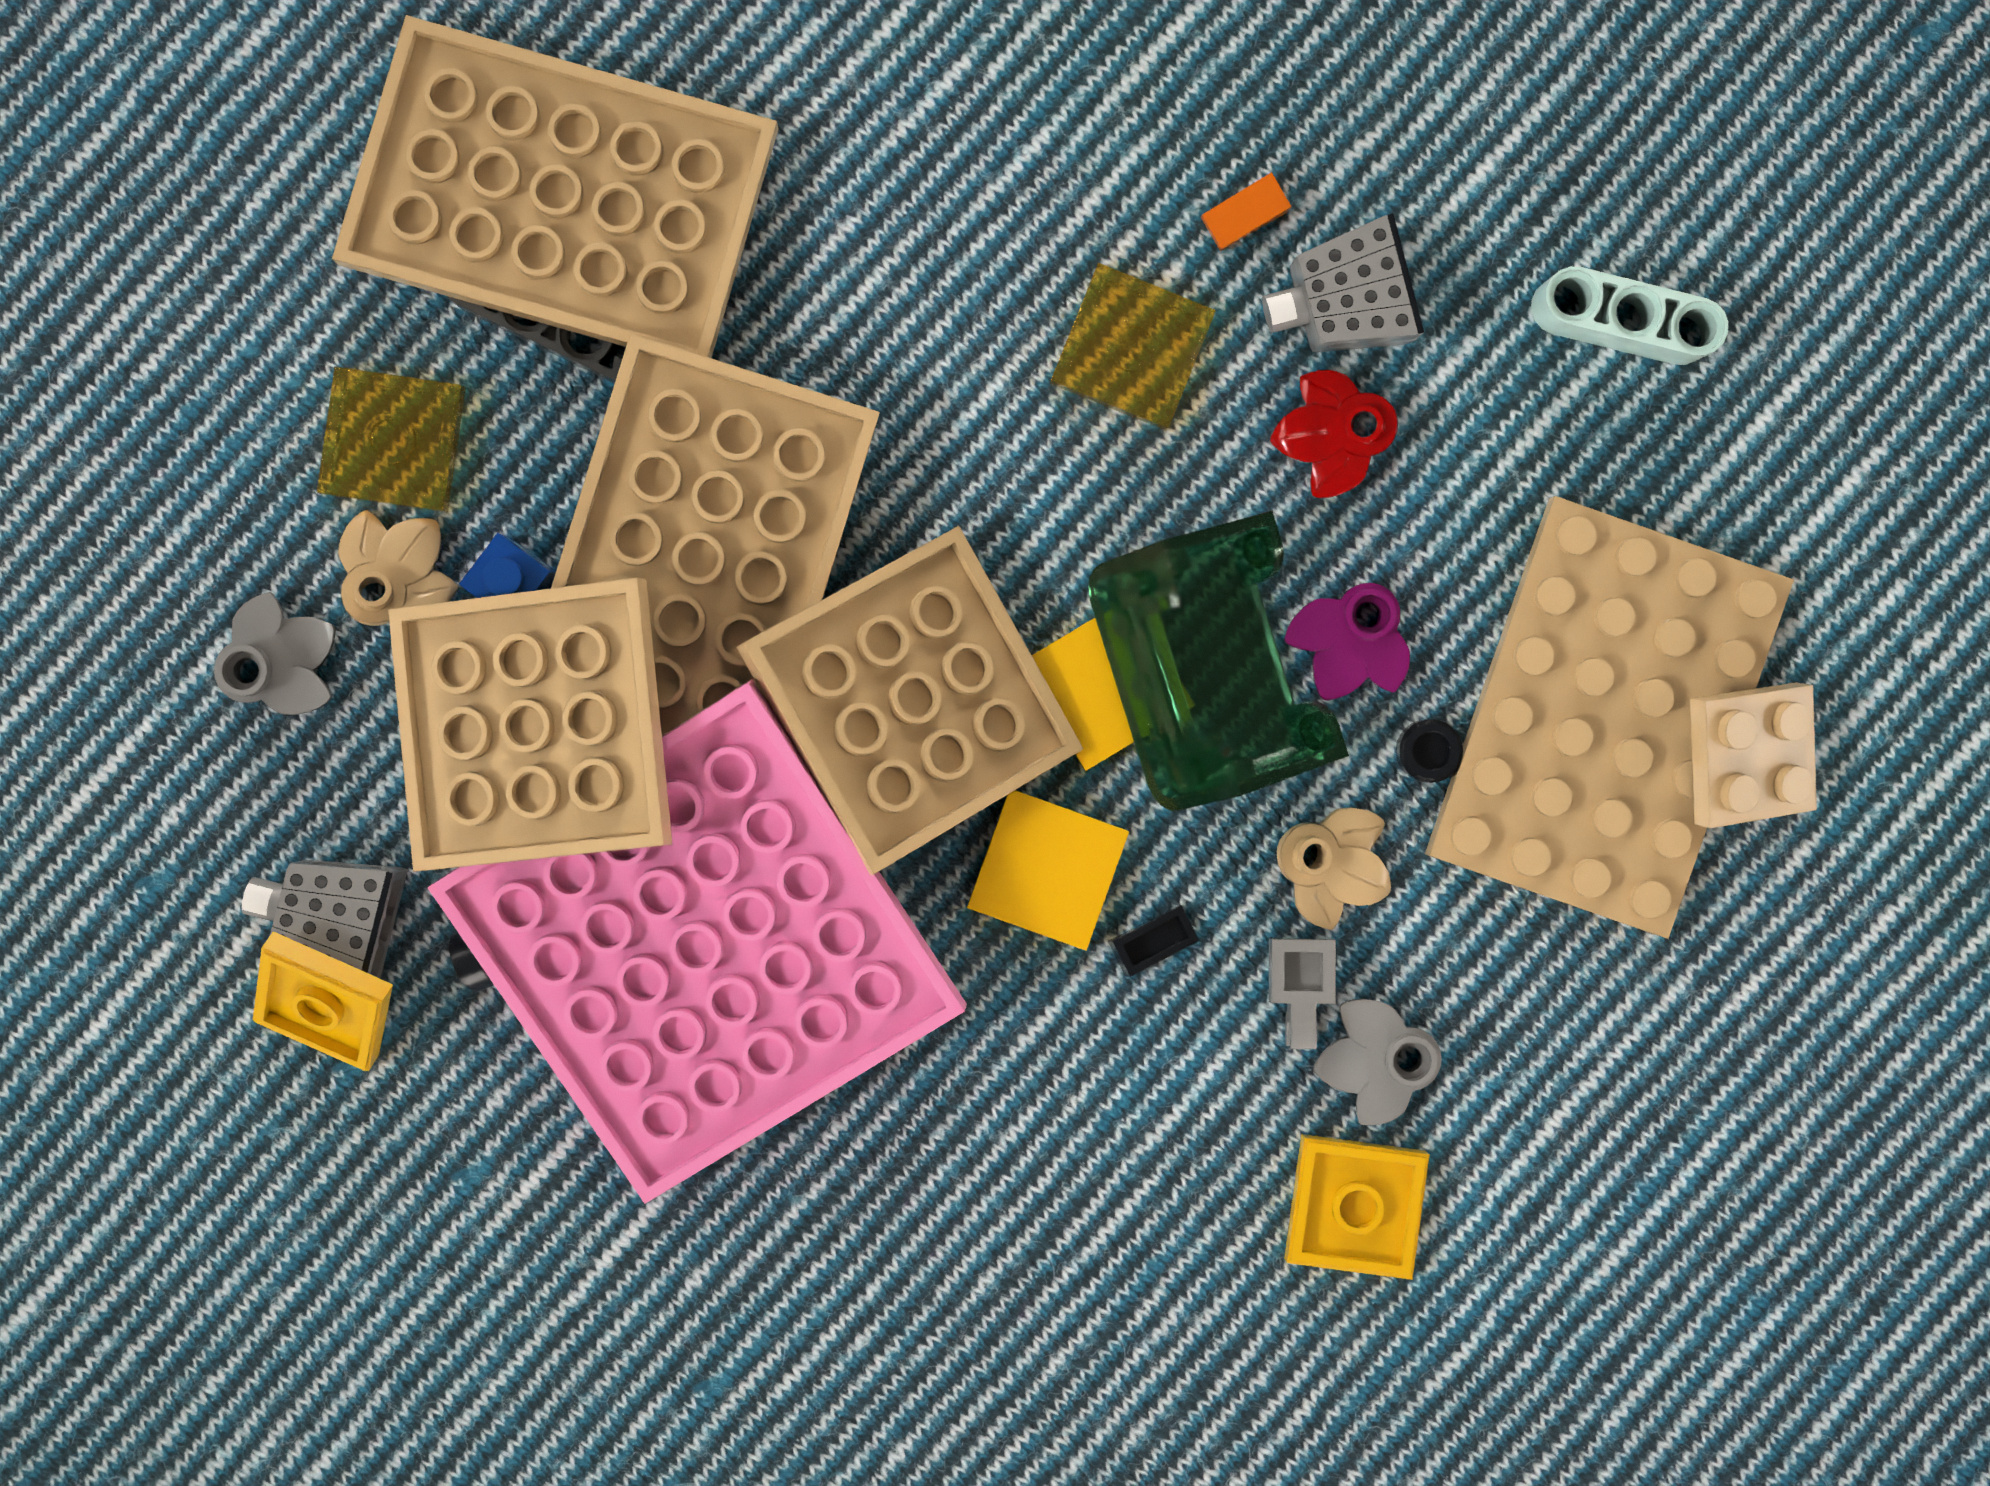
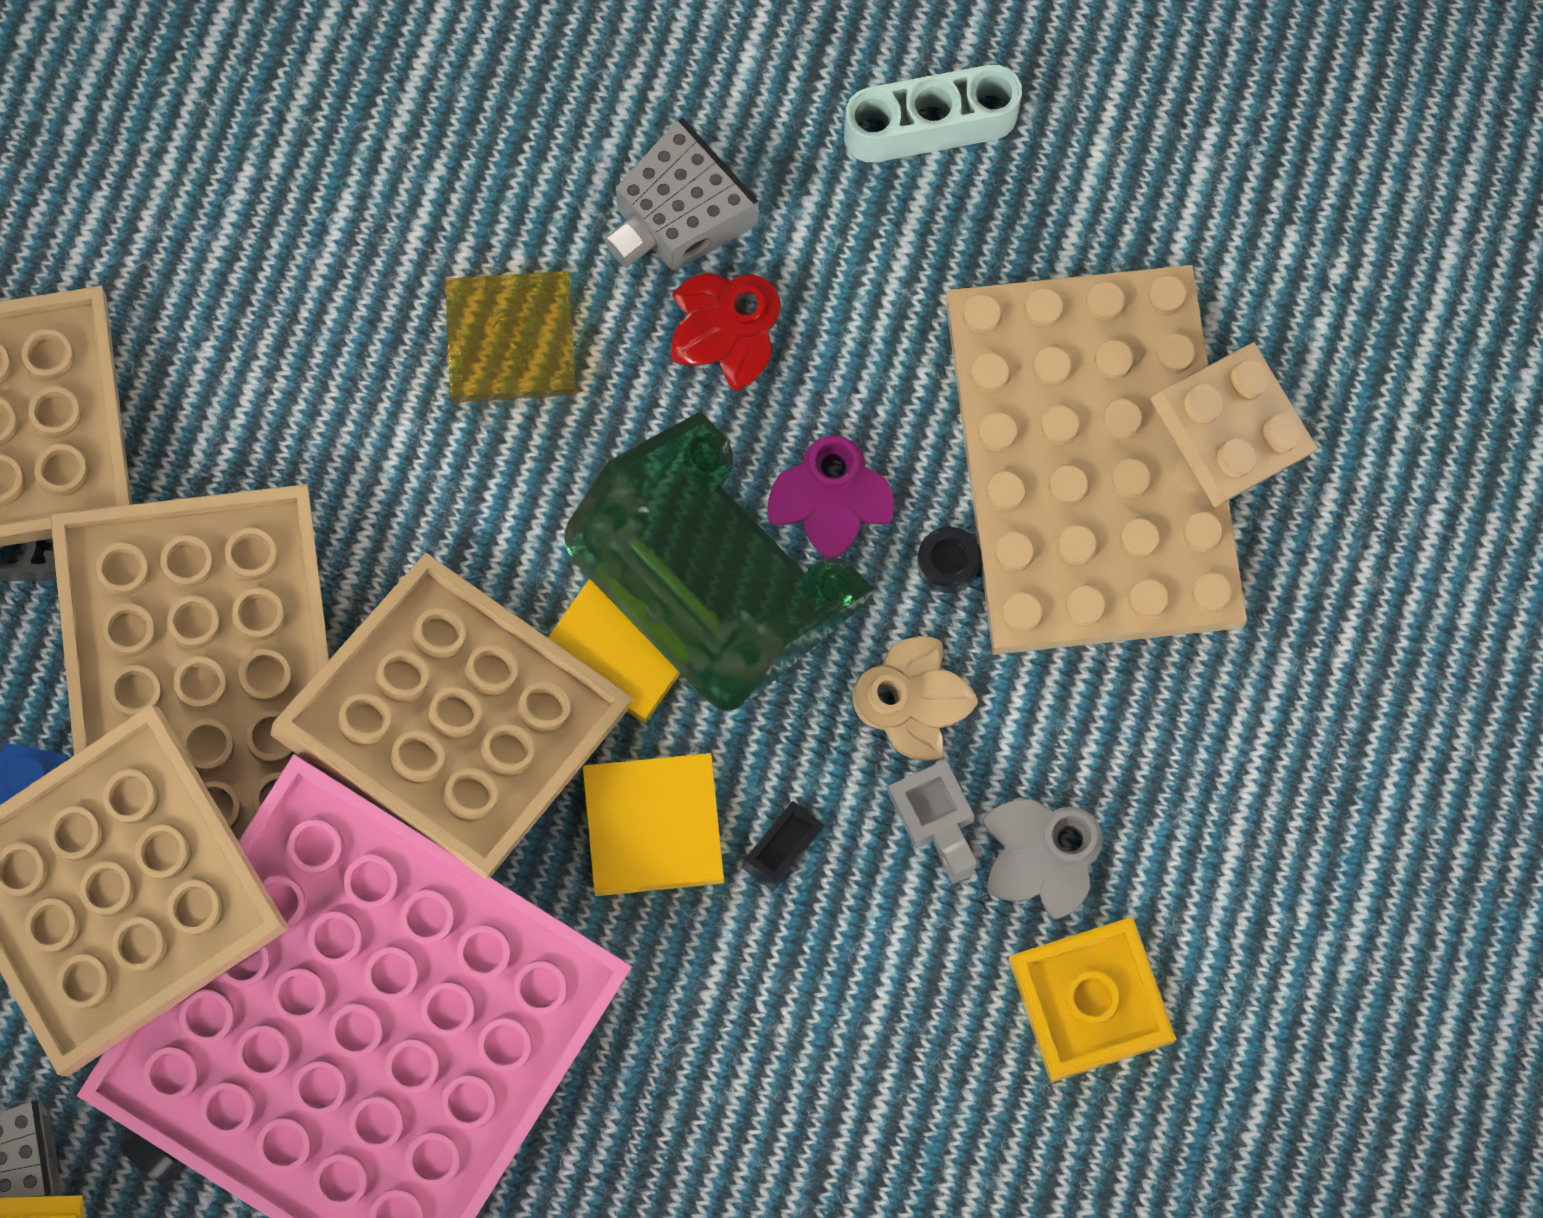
camera: 30 degrees left, 15 degrees down
orange piece [1201,172,1292,251] -> none

